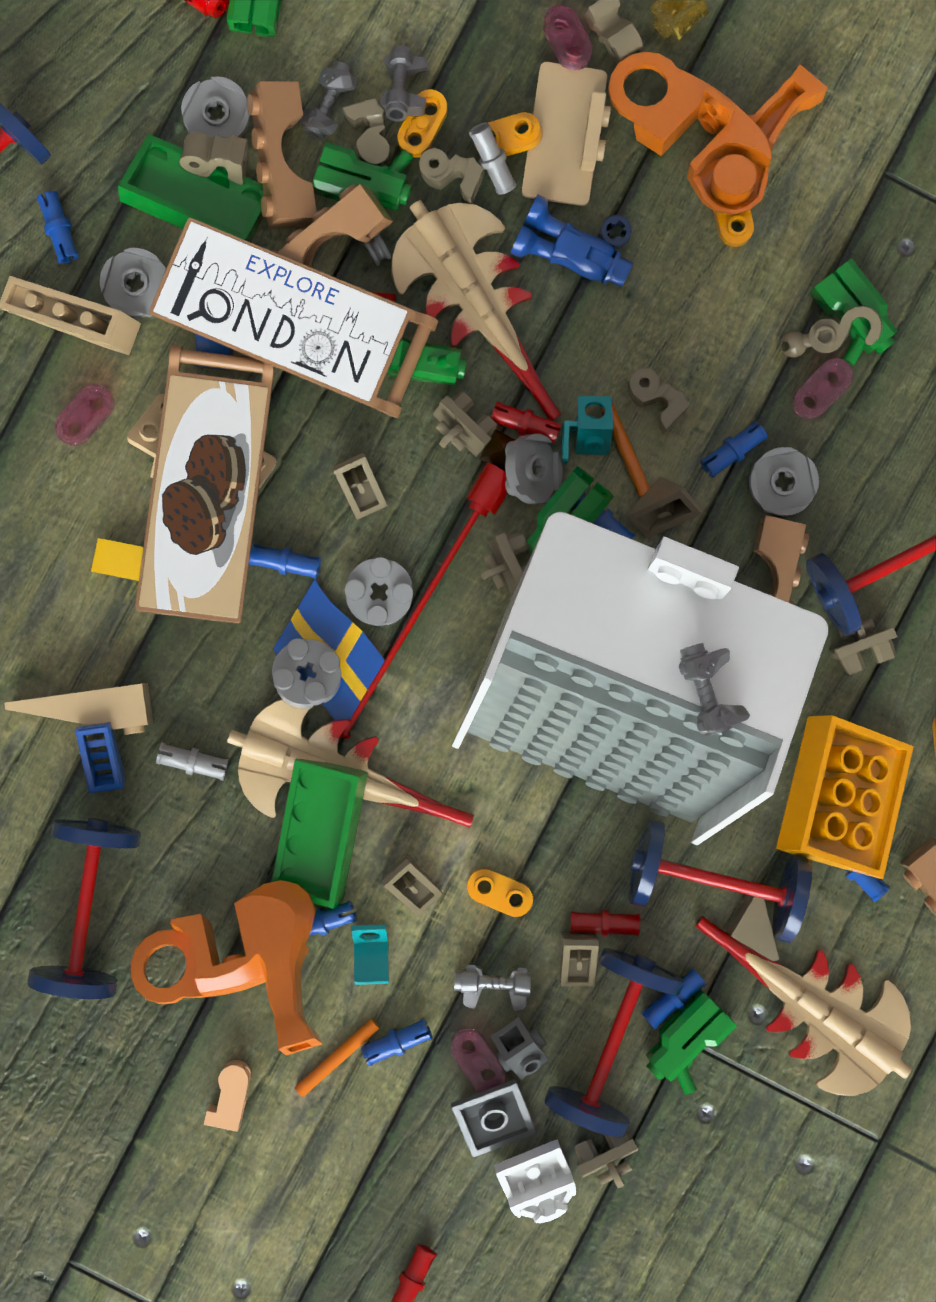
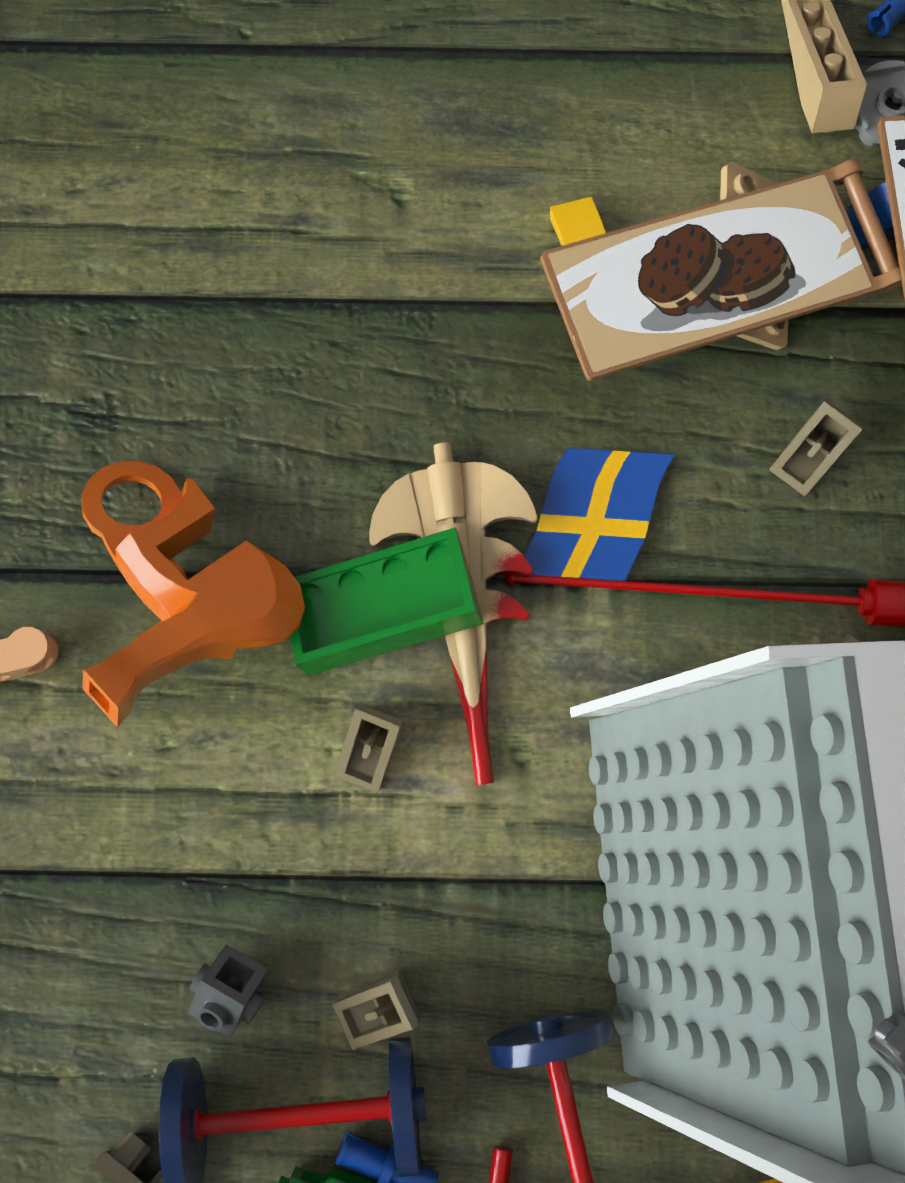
camera: 65 degrees right, 10 degrees down
tan slope [4,683,154,735] -> none
dark blue piece [27,818,141,999] -> none
clear pink plate [55,384,115,446] -> none
blue slope [75,722,126,794] -> none
light grey pin [156,743,229,781] -> none
blue pin [249,543,321,579] -> none
light grey plate [272,638,341,709] -> none
orange bar [295,1018,380,1097] -> none
blue pin [309,901,357,937] -> none
light grey plate [345,557,414,626] -> none
teal bracket [351,924,389,985] -> none
blue pin [361,1018,433,1066] -> none
clear pink plate [451,1029,505,1092] -> none
dark grey slope [451,1079,537,1157] -> none
flat silver piece [454,965,531,1011] -> none
light orange plate [467,868,533,917] -> none
white slope [494,1139,576,1223] -> none
red pin [570,910,640,938] -> none

